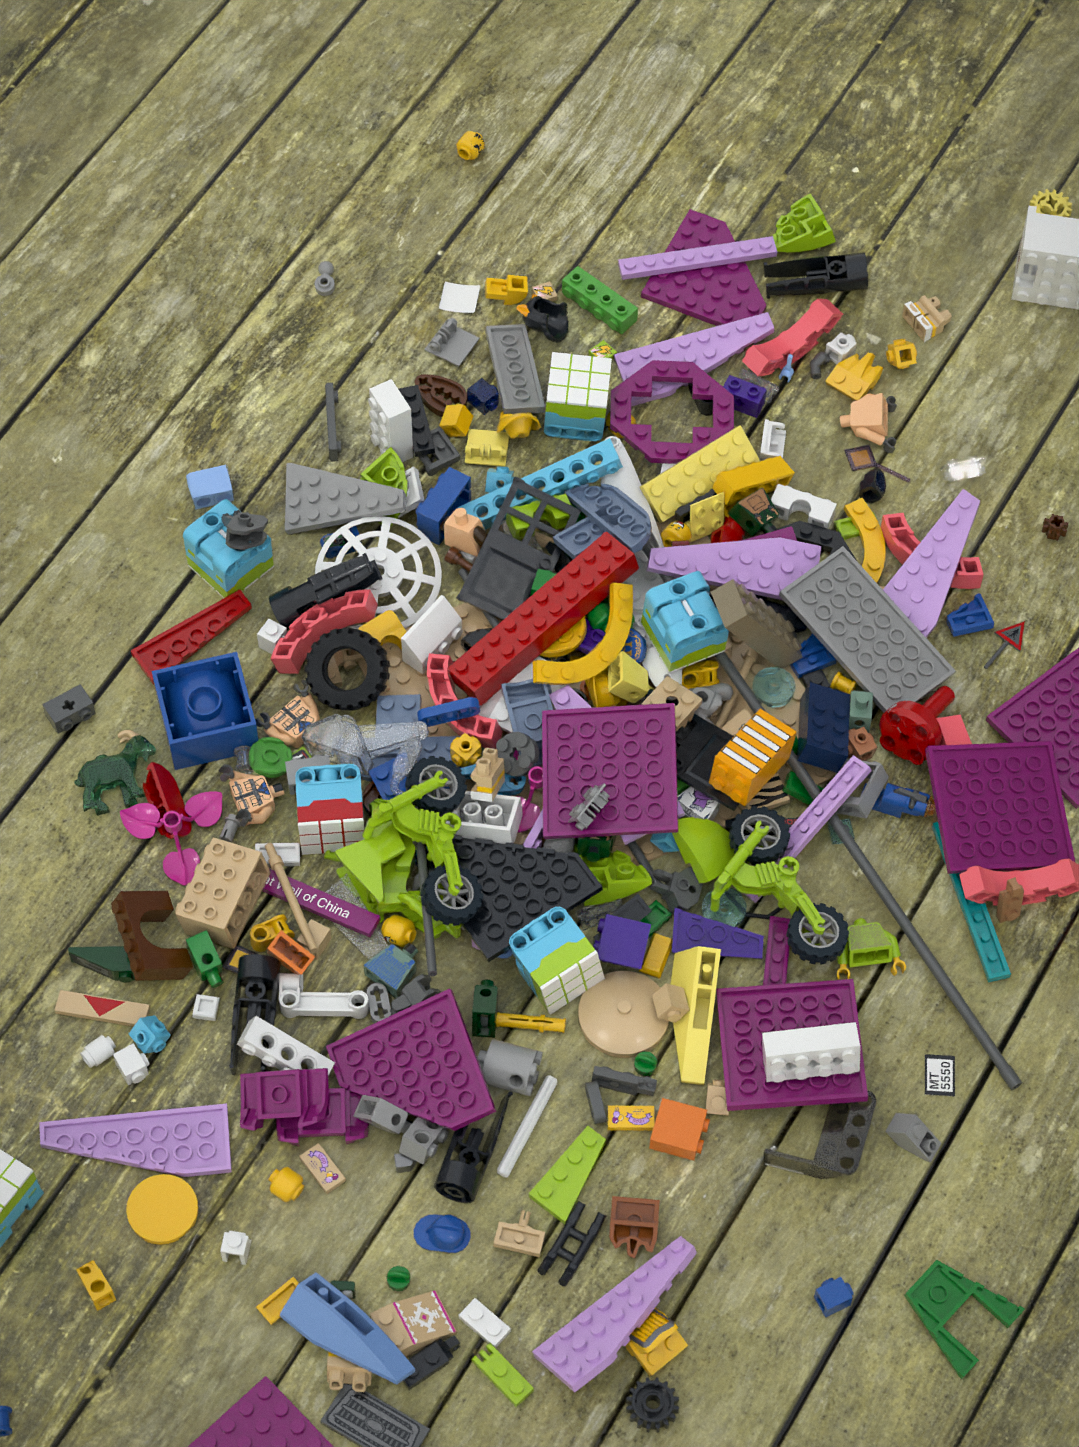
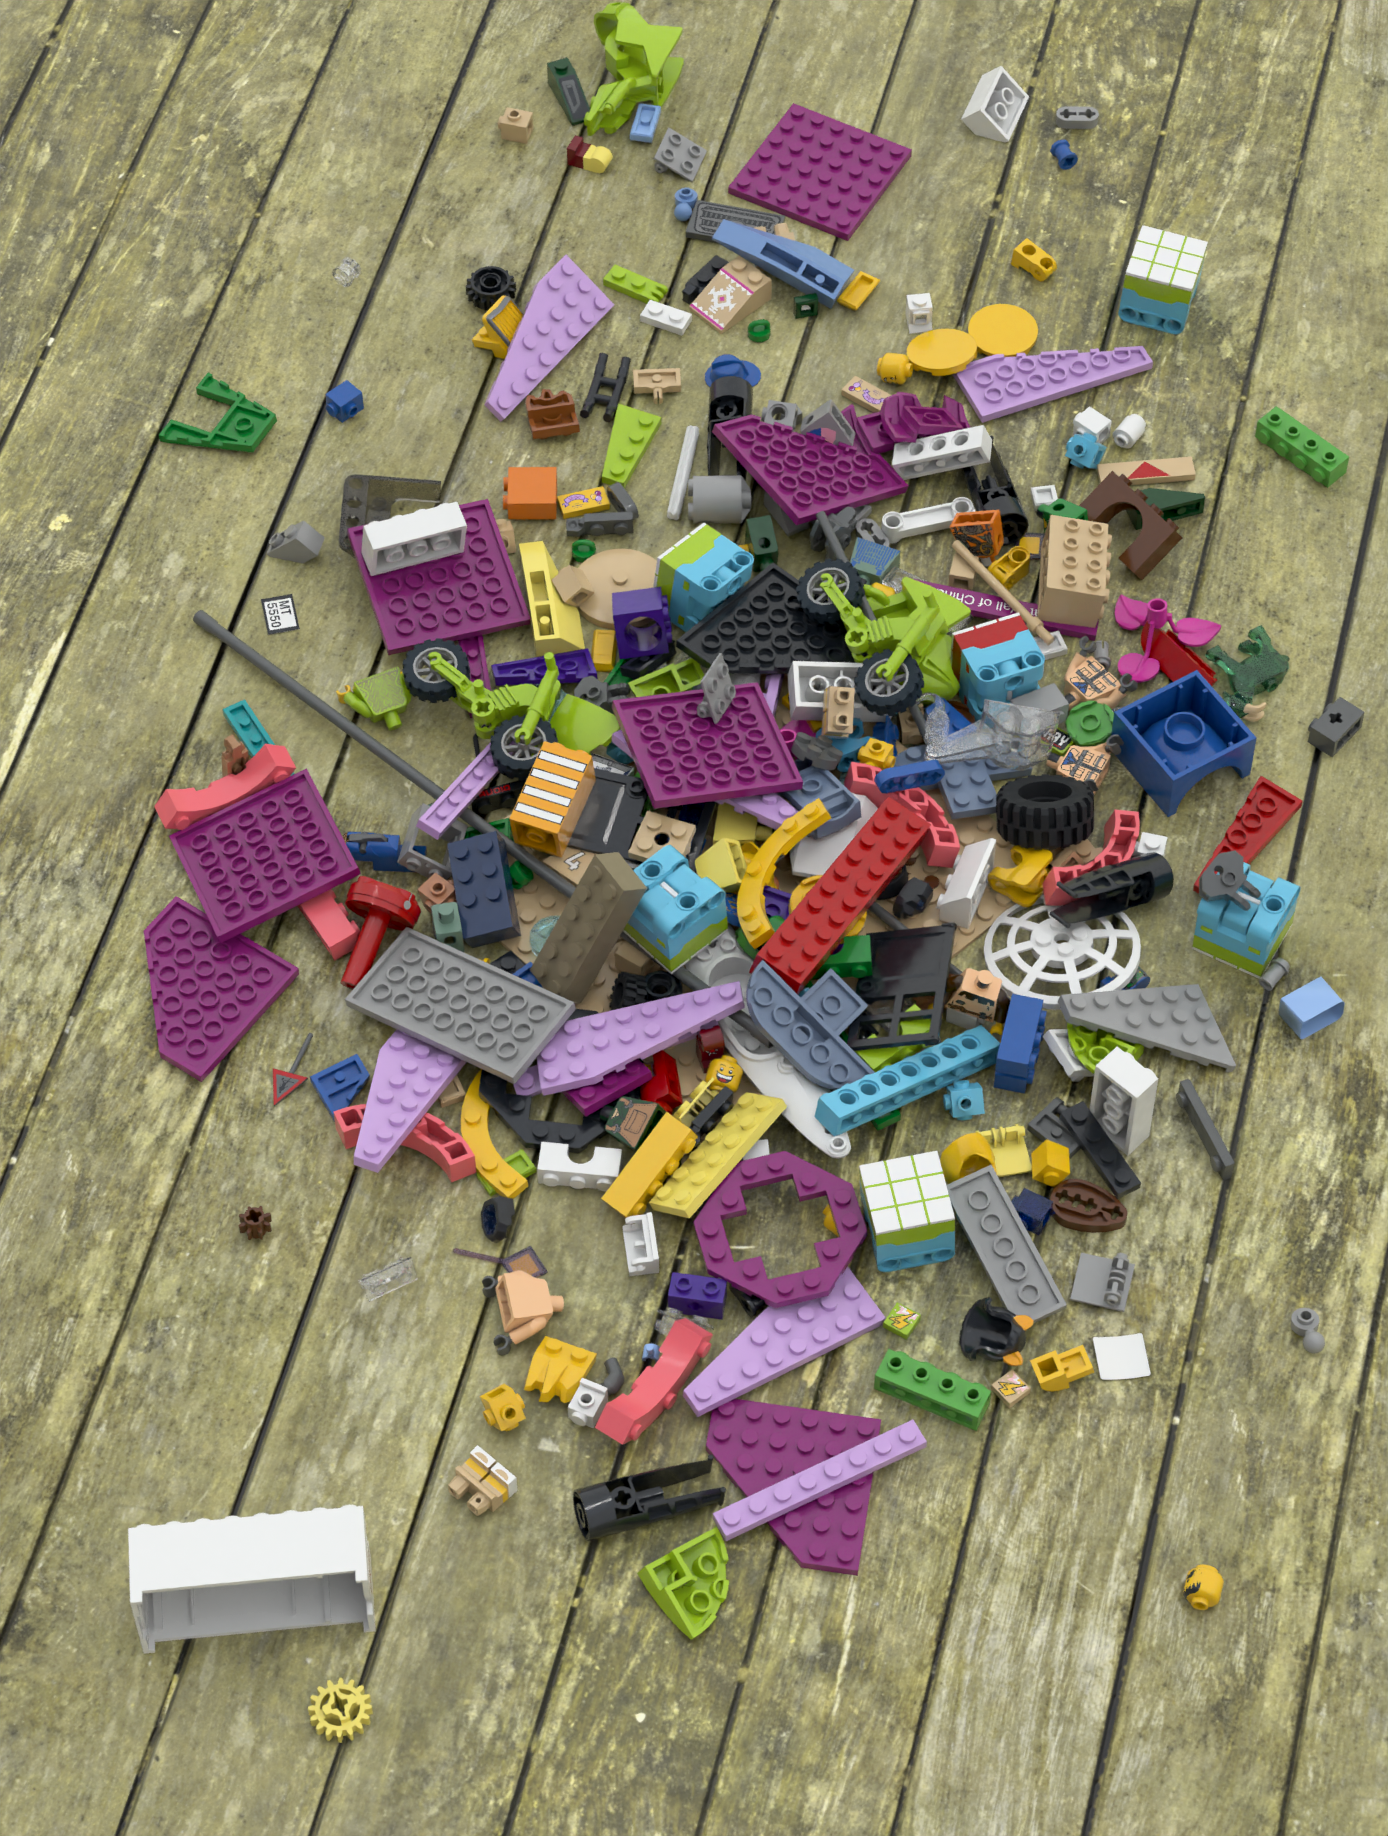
camera: 165 degrees right, 5 degrees down
none -> yellow tile [907,329,977,376]

